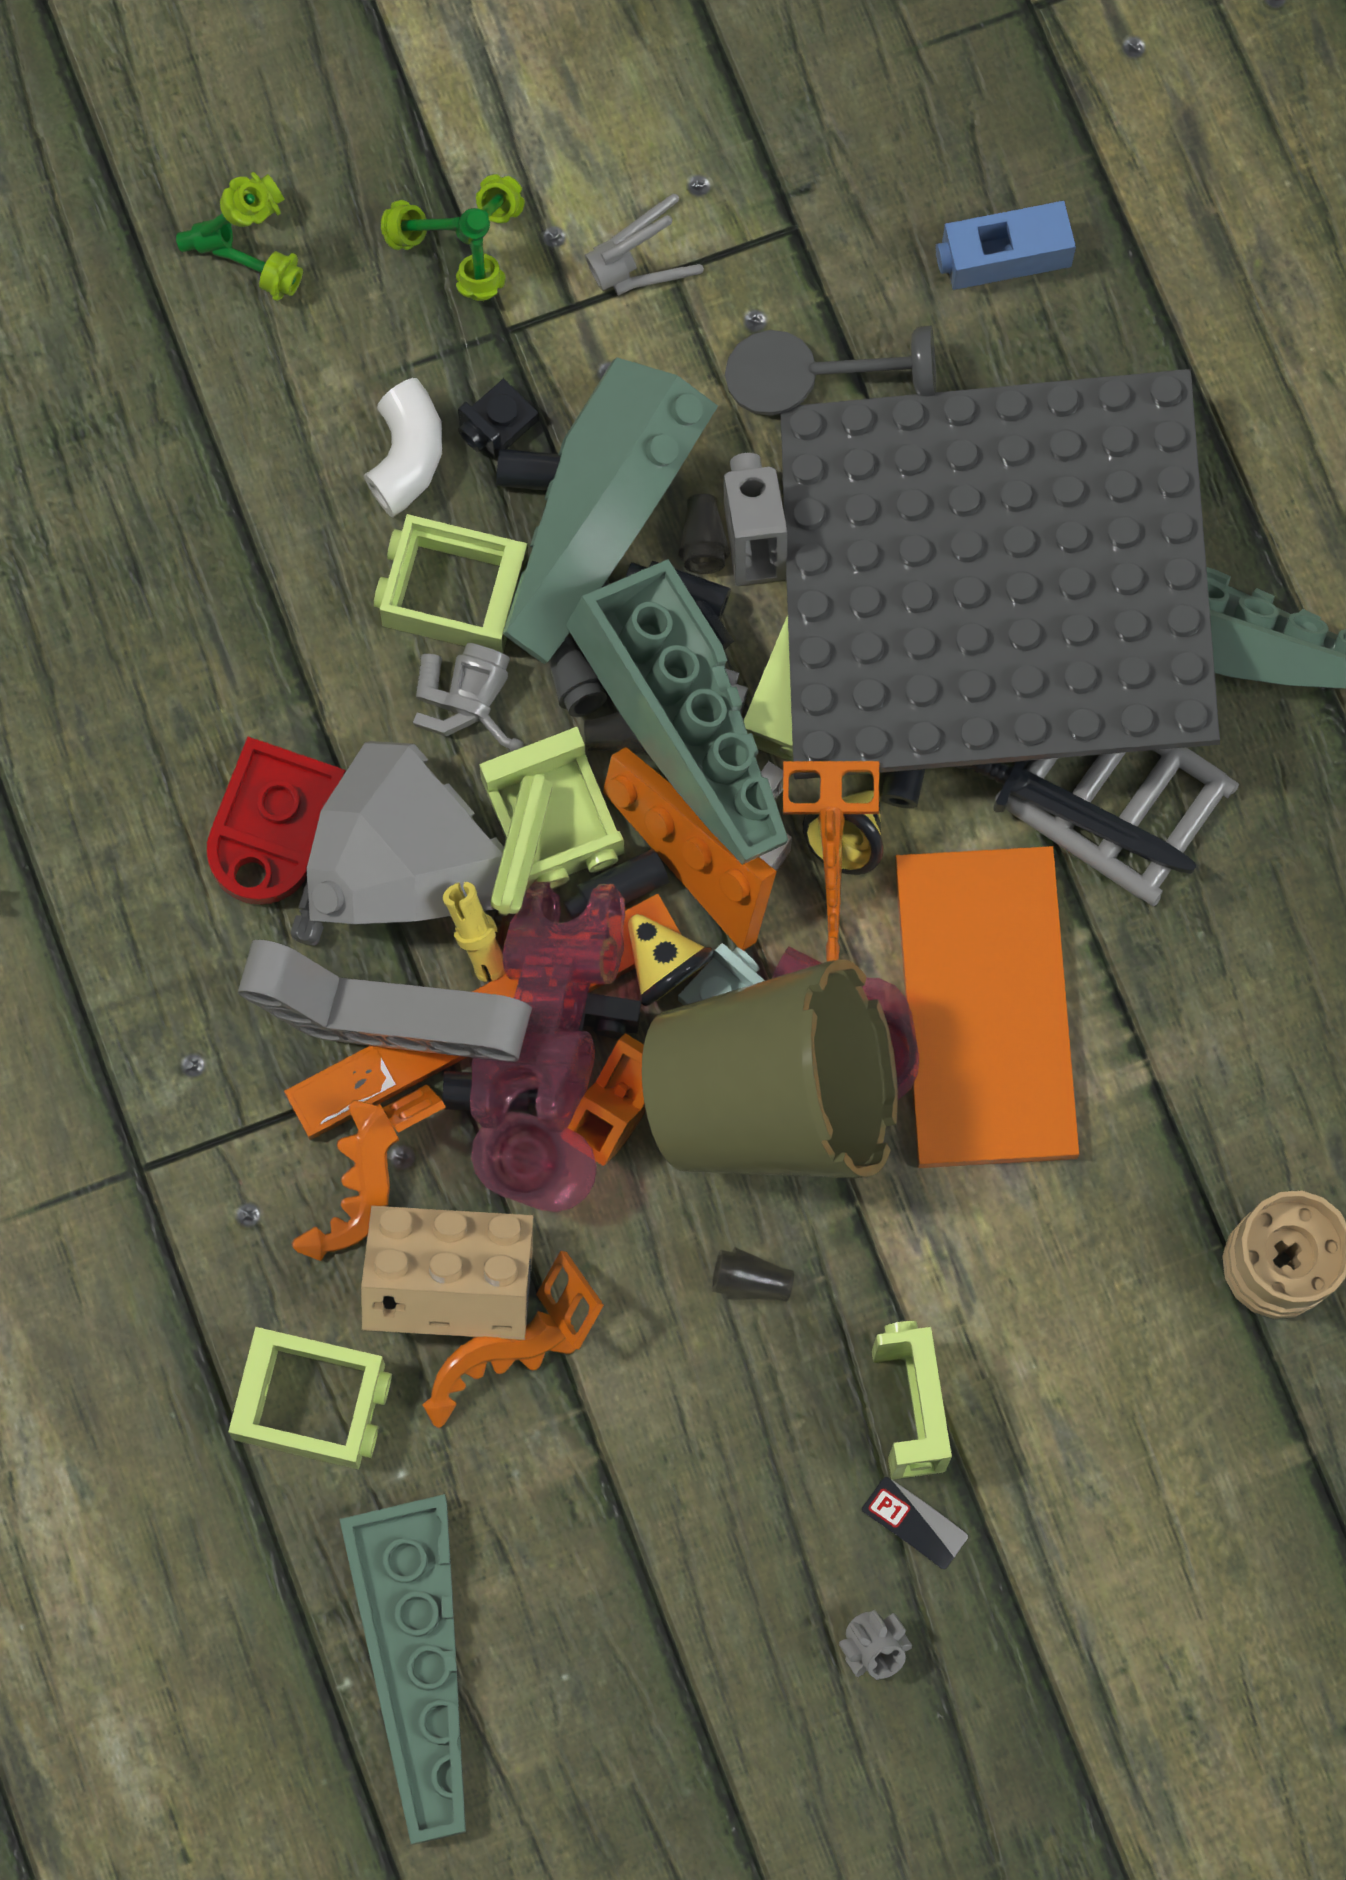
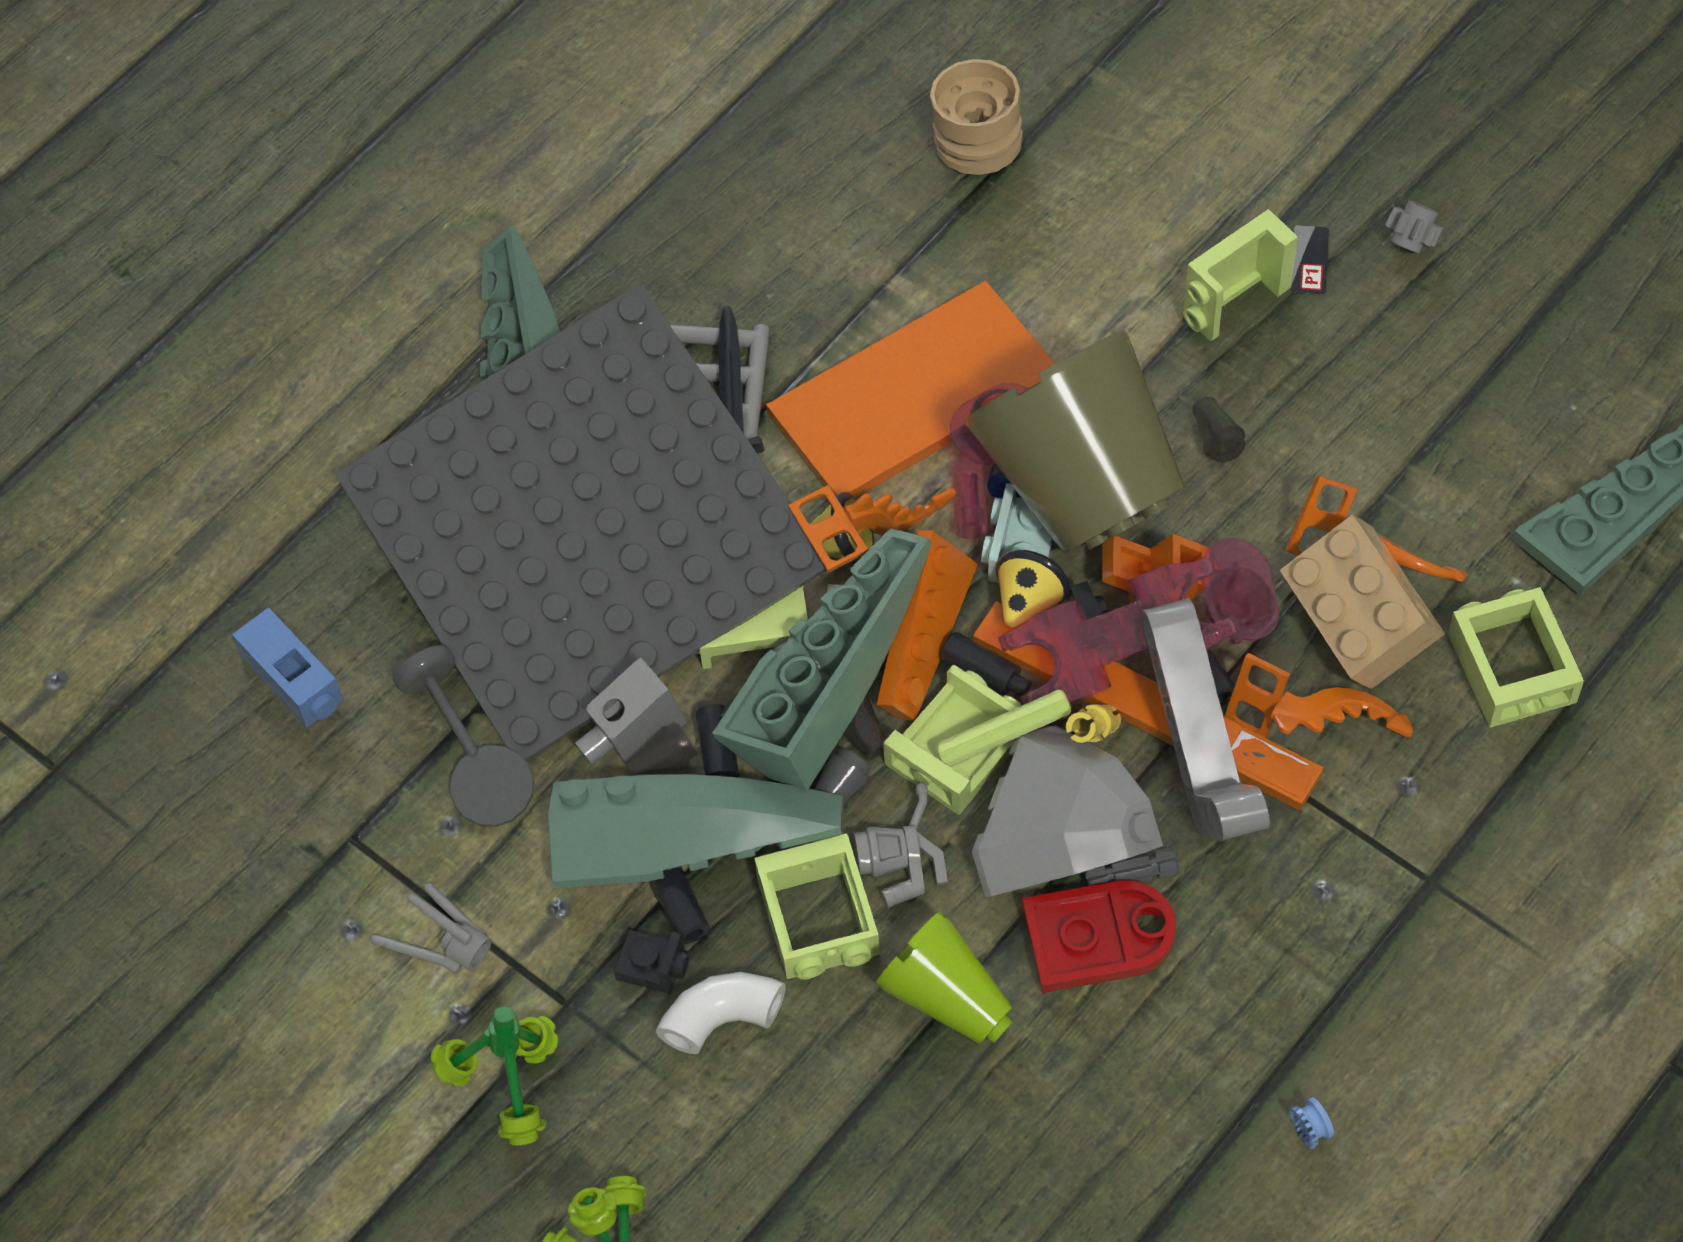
camera: 115 degrees left, 15 degrees down
none -> lime cone [876,911,1013,1044]

